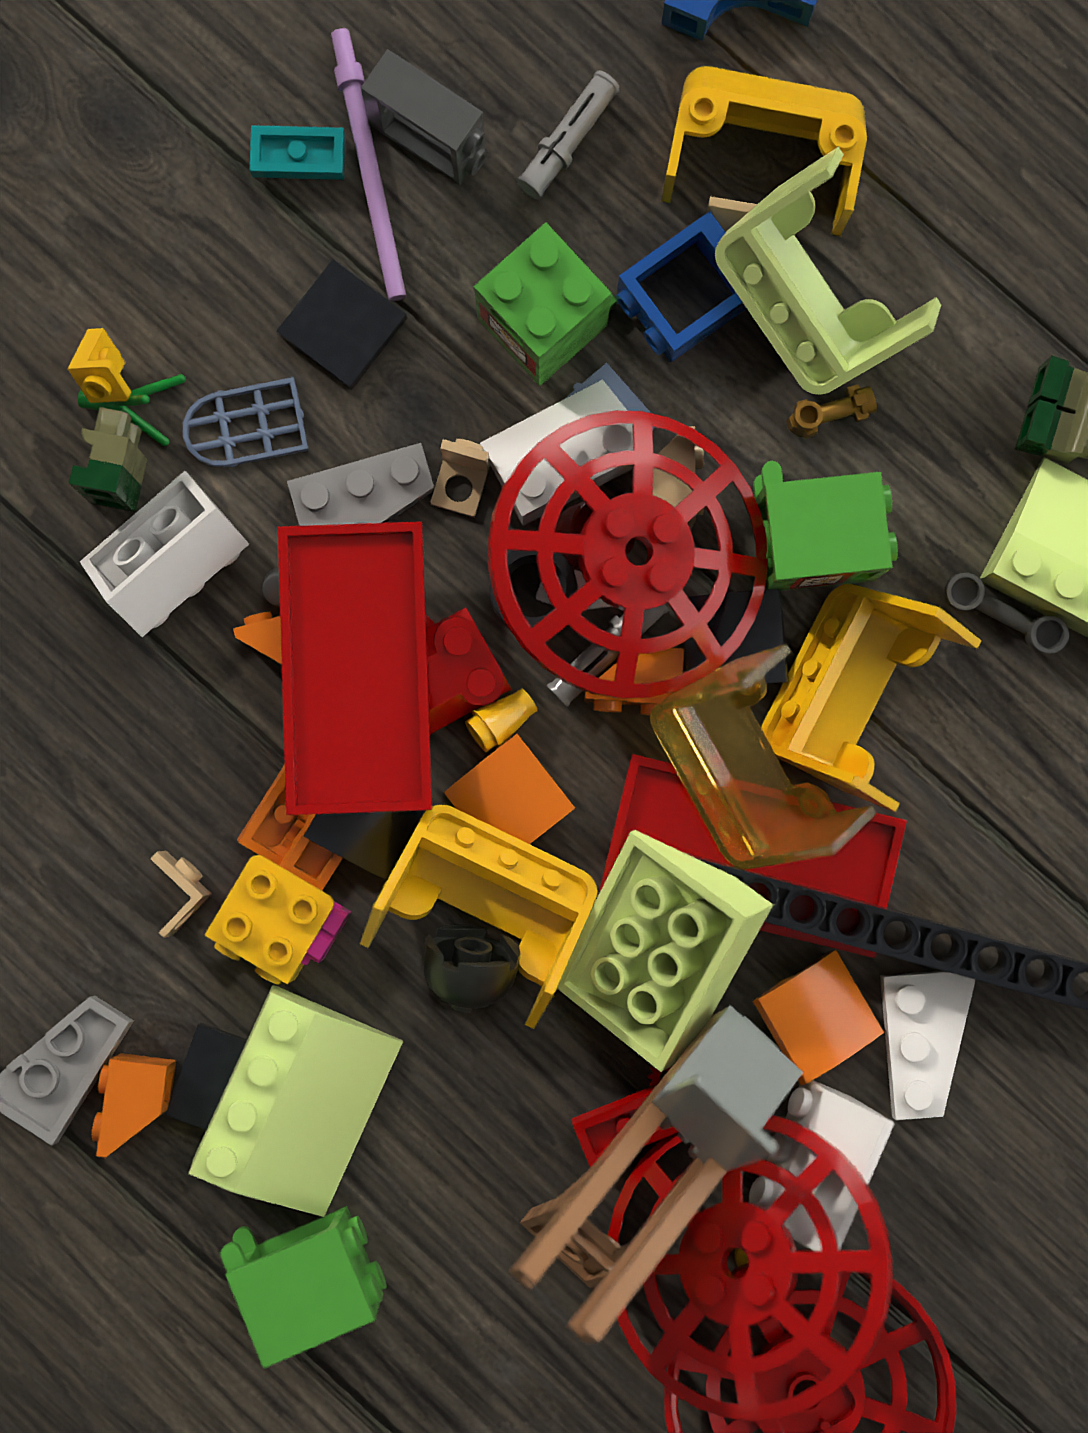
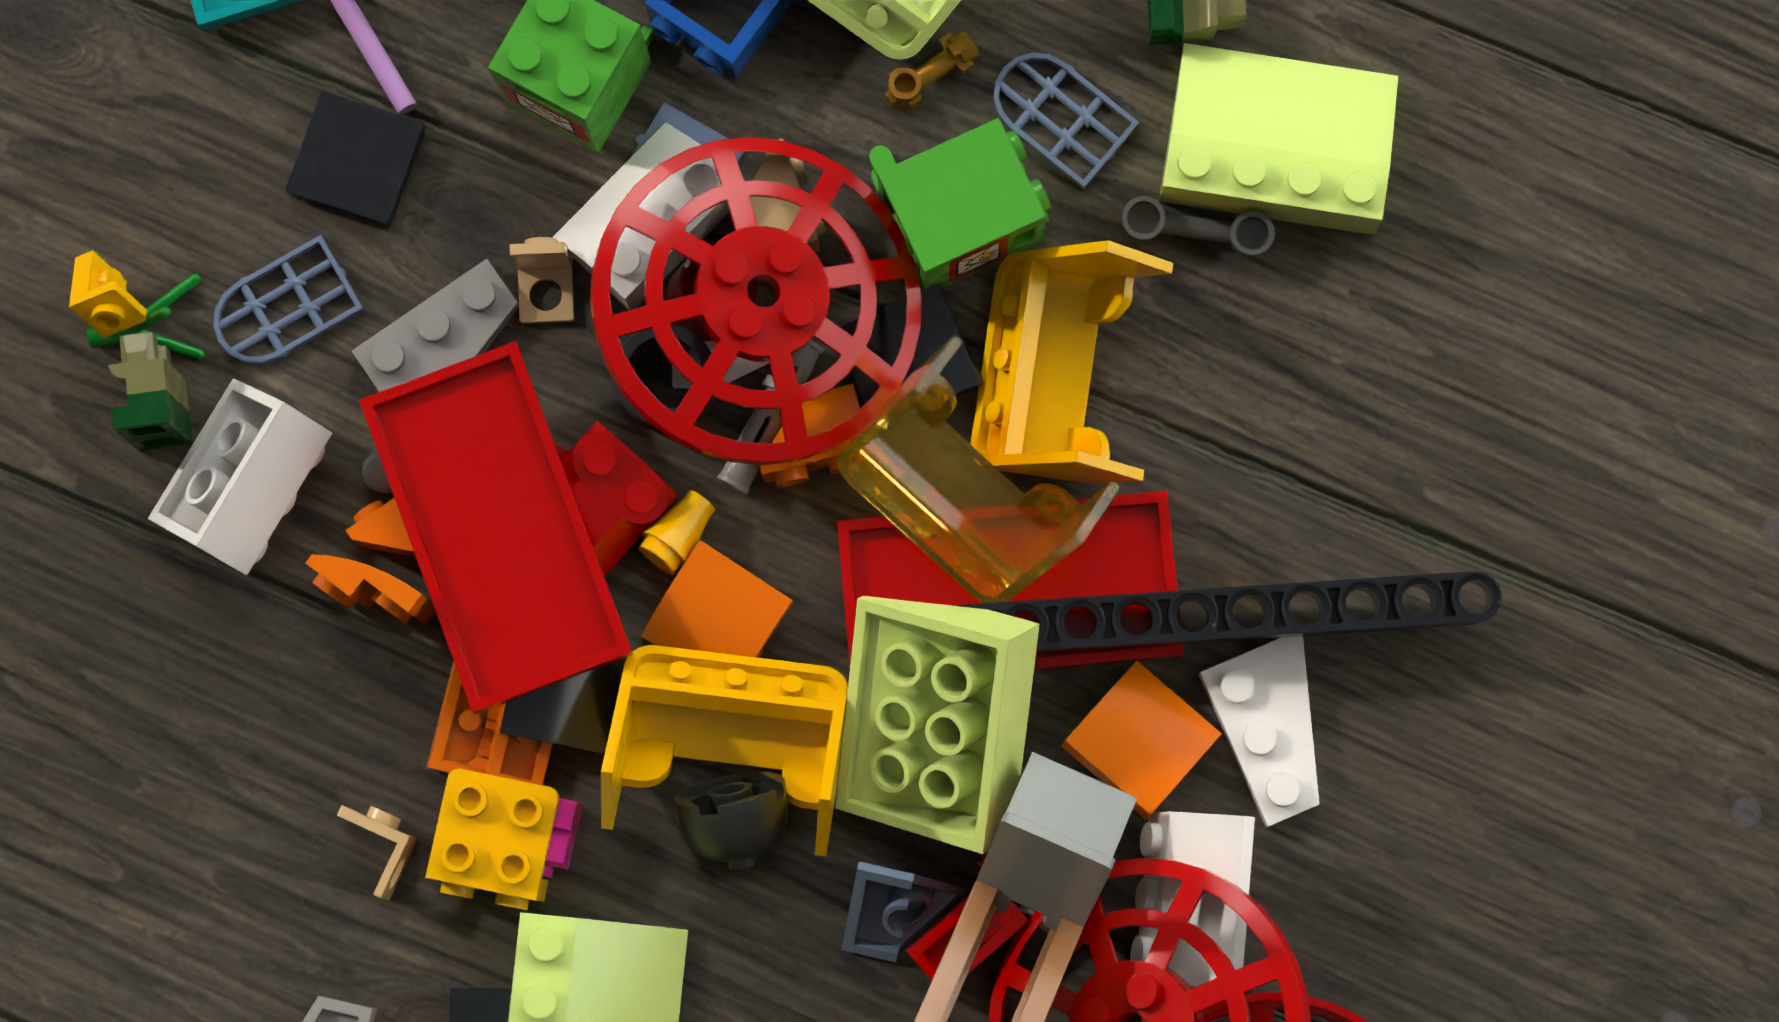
camera: 10 degrees left, 5 degrees down
none -> orange slope [305,554,436,625]
none -> sand blue slope [841,862,969,962]
none -> sand blue window [993,52,1139,190]

